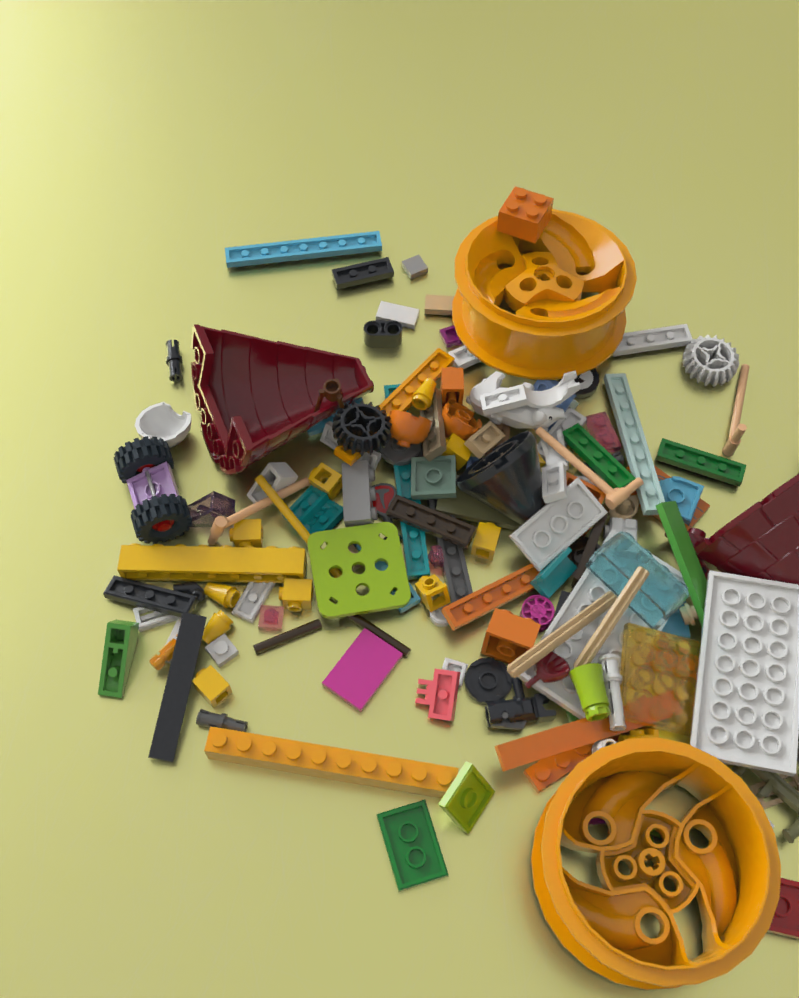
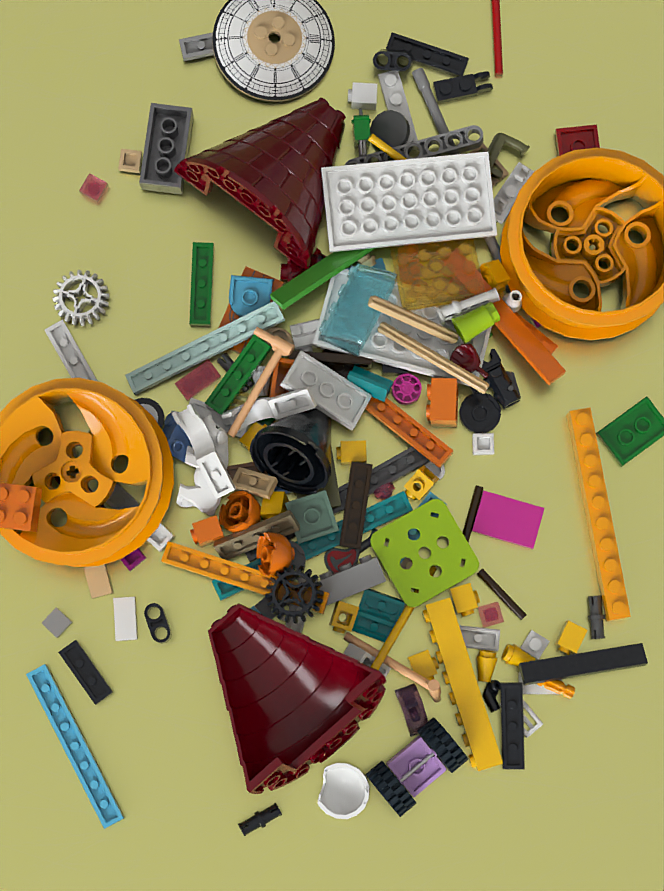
camera: 110 degrees left, 20 degrees up
bright green slope [98,619,139,698] -> none
reddish brown plant [314,378,344,413] -> none
yellow cone [411,378,437,410] -> none
coral hinge [415,669,460,721] -> none
lime tile [438,762,495,834] -> none
light nougat bar [722,364,750,456] -> none

